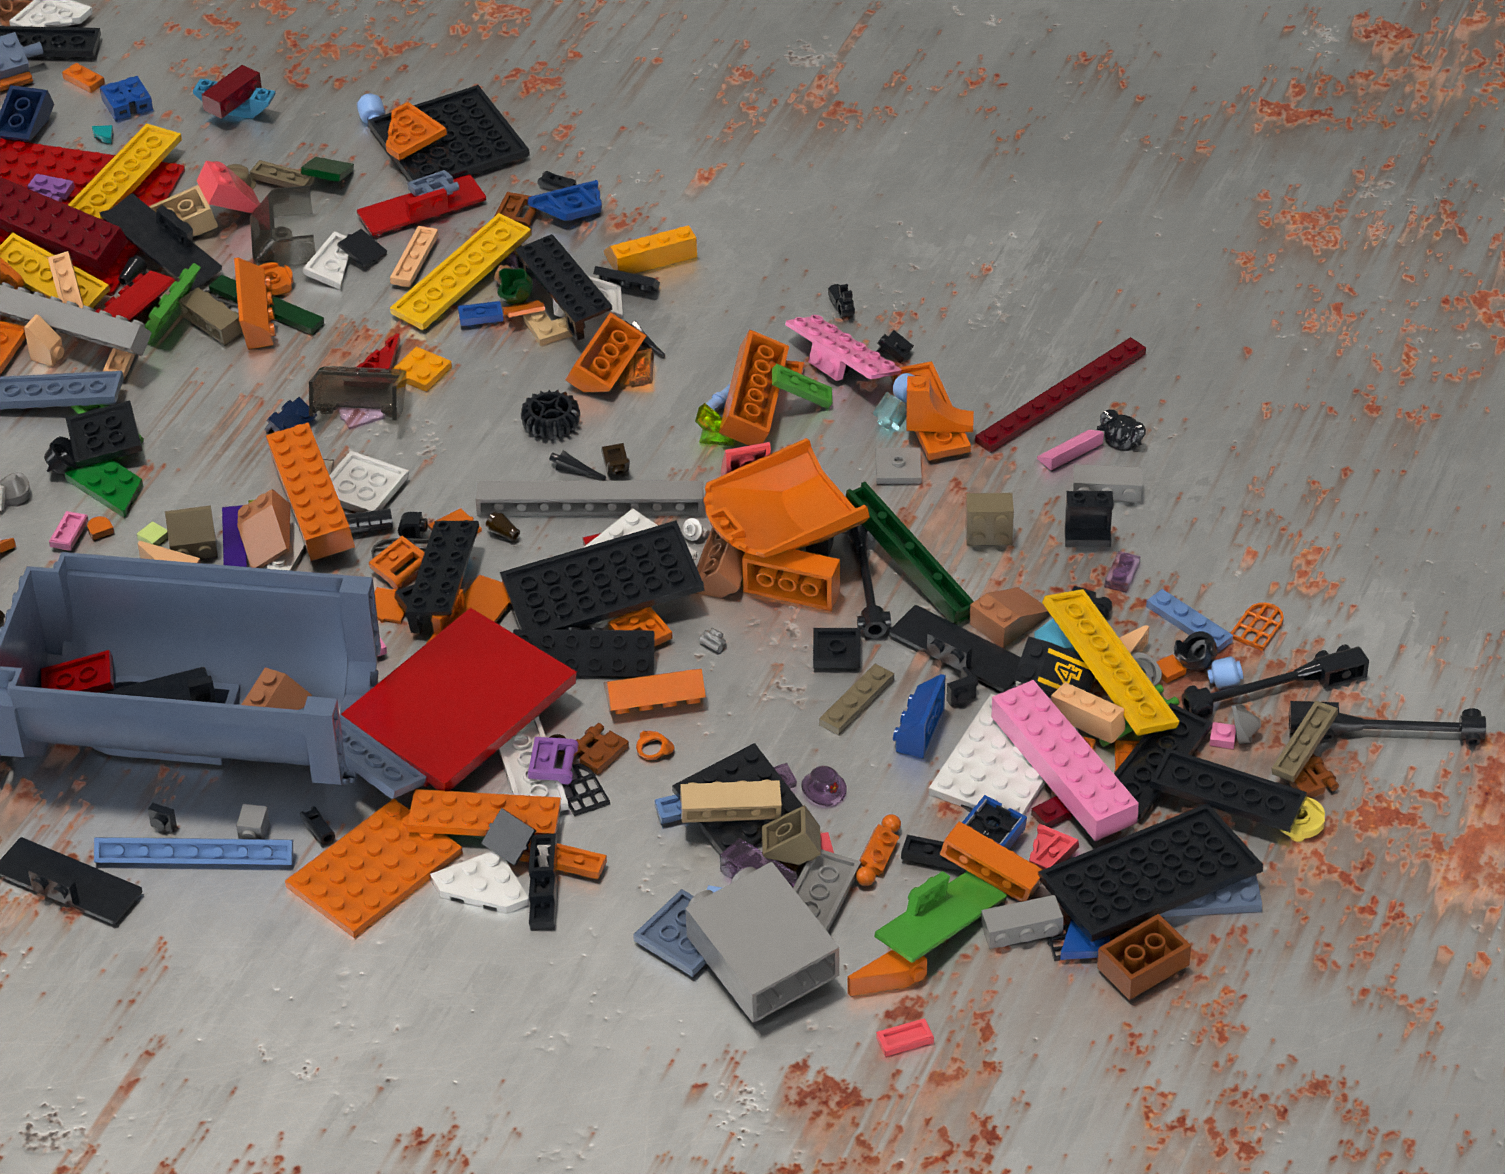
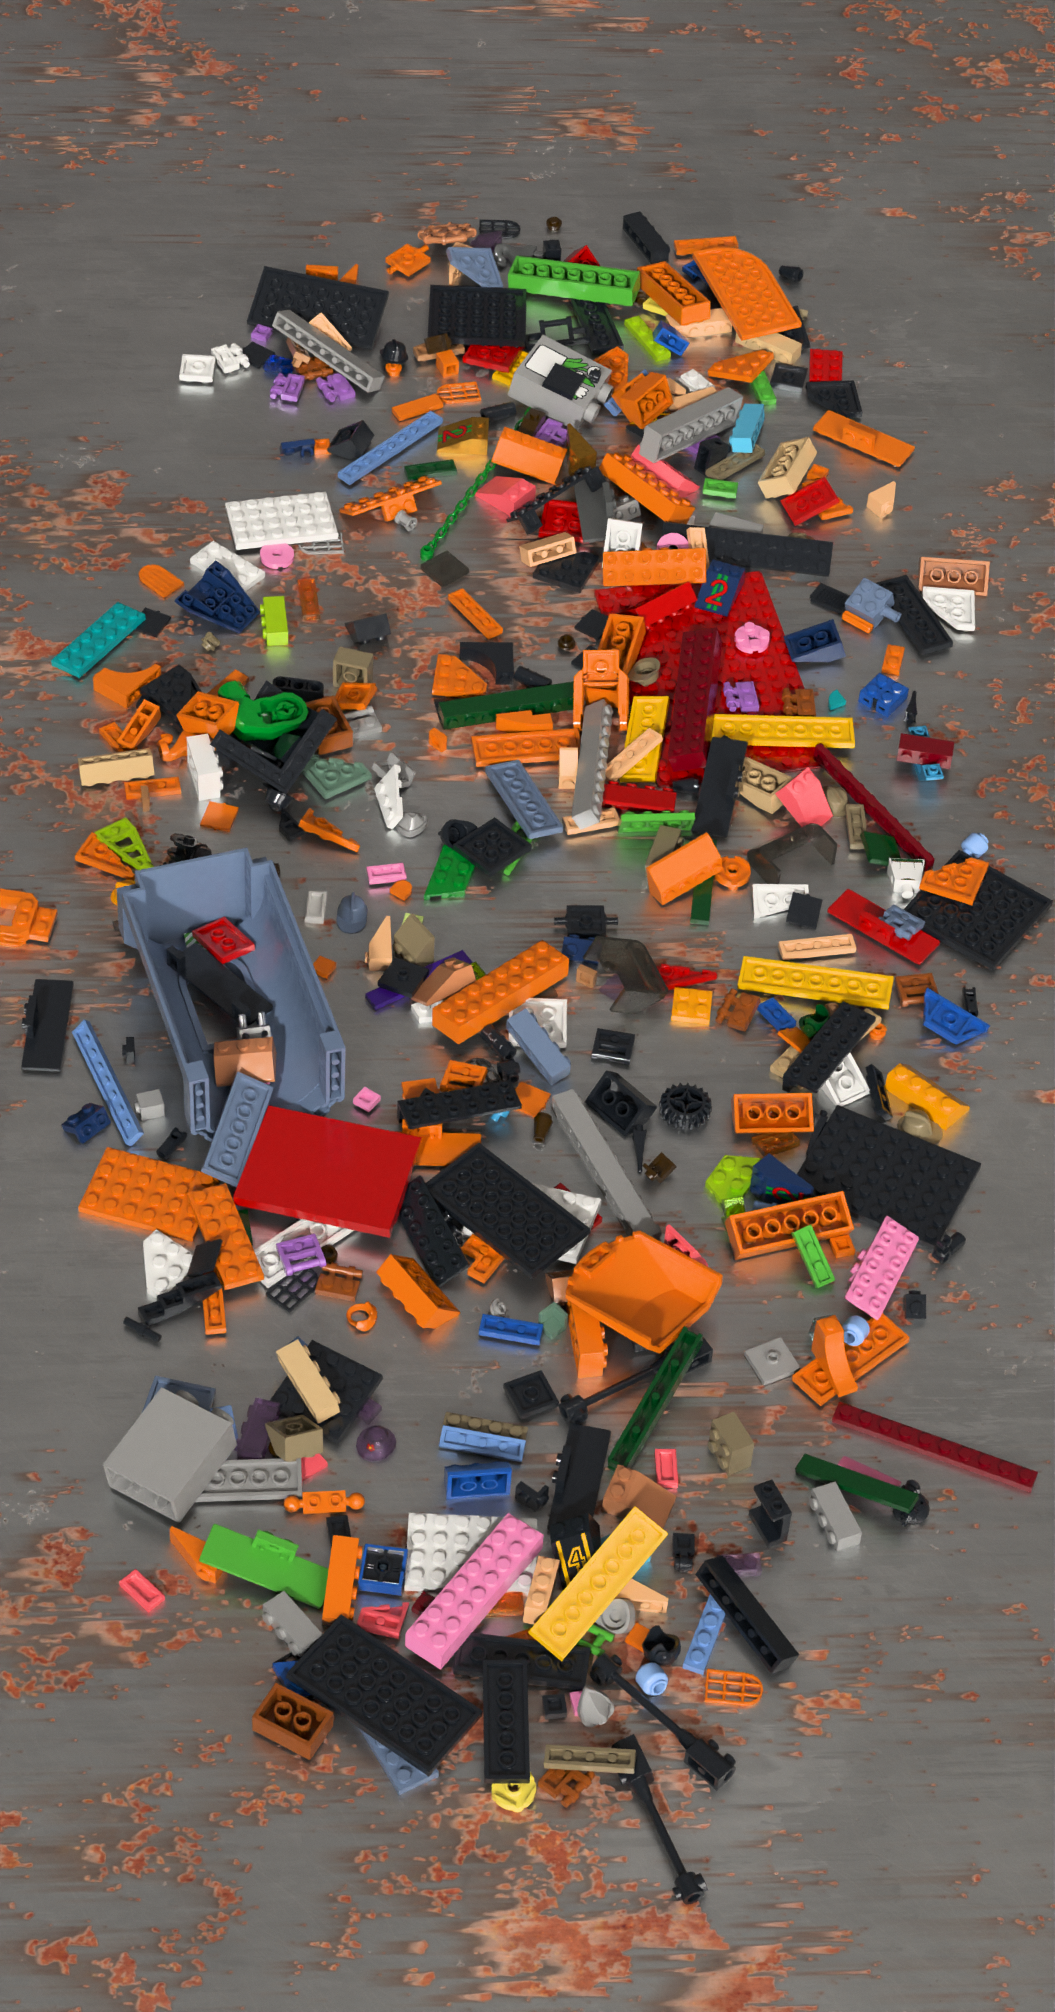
camera: 60 degrees right, 5 degrees up
none -> dark blue bracket [61,1103,111,1144]
none -> black bar [123,1317,162,1342]
none -> light grey piece [236,1012,271,1040]
none -> black plate [378,958,429,998]
none -> medium blue plate [439,1425,526,1462]
none -> blue plate [479,1314,543,1345]
none -> sand blue brick [506,1008,571,1085]
none -> sand green panel [538,1302,568,1340]
none -> black plate [542,1694,567,1720]
none -> black plate [554,905,618,938]
none -> medium nougat plate [576,964,597,989]
none -> black slope [585,1070,657,1137]
none -> black plate [591,1028,635,1065]
none -> coral tile [654,1449,678,1488]
none -> black brick [695,1555,799,1674]
none -> lime wing [705,1155,763,1215]
none -> dark orange plate [715,988,761,1032]
none -> dark blue slope [750,1153,814,1205]
none -> dark orange plate [782,688,816,717]
none -> dark green tile [795,1454,919,1514]
none -> black plate [797,1105,982,1251]
none -> dark red plate [813,743,935,872]
none -> white torso [887,858,924,899]
none -> dark tan piece [897,1109,943,1144]
none -> black piece [904,691,918,724]

